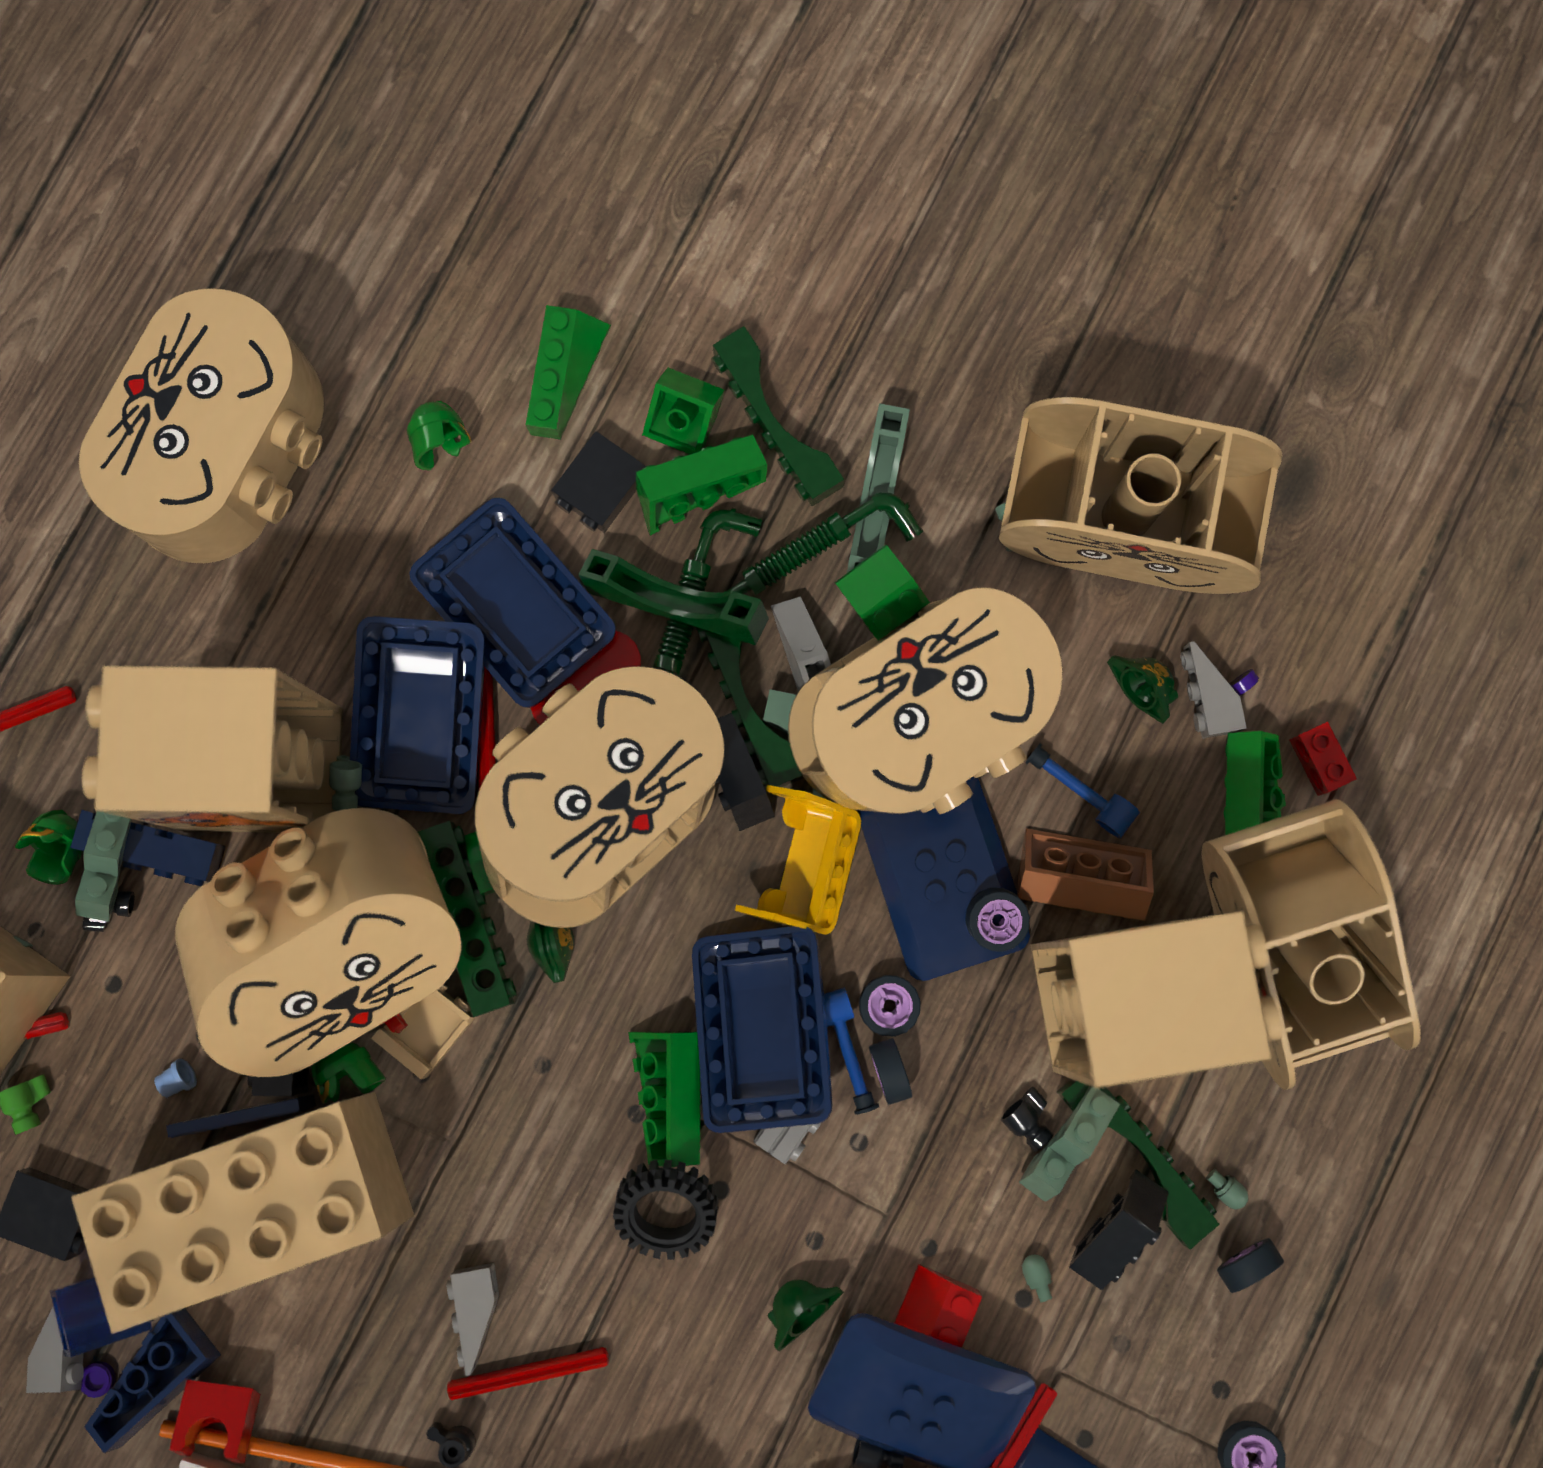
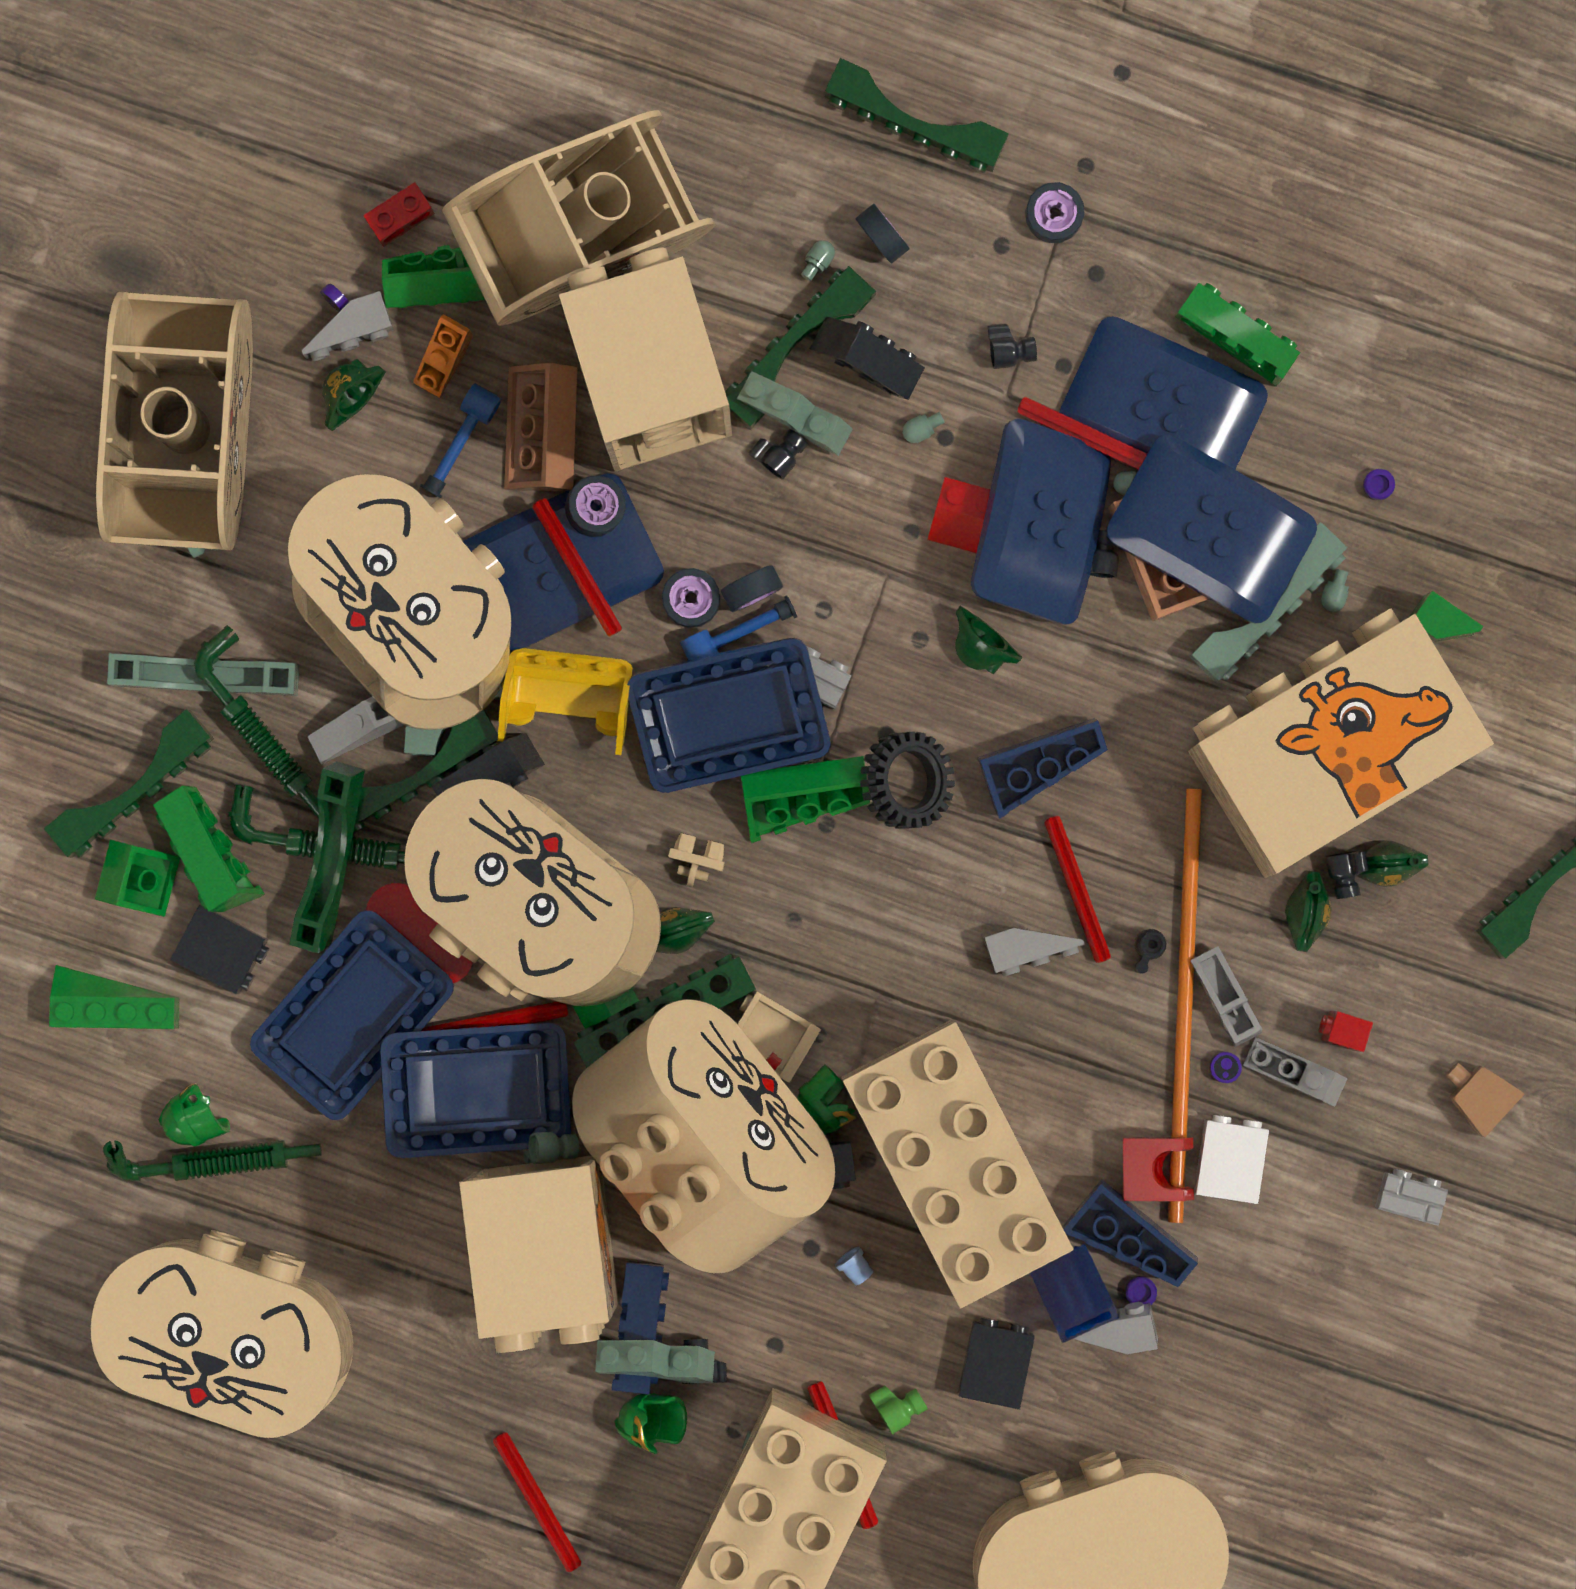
camera: 100 degrees left, 5 degrees up
dark blue tile [166,1094,316,1138] -> none
green slope [835,545,930,641] -> none
none -> dark green piece [103,1140,322,1181]
none -> orange slope [413,314,473,398]
none -> red axle [532,498,622,637]
none -> tan hips [668,833,725,887]
none -> dark green arch [825,58,1009,173]
none -> dark blue wedge [978,718,1108,819]
none -> black piece [988,324,1037,369]

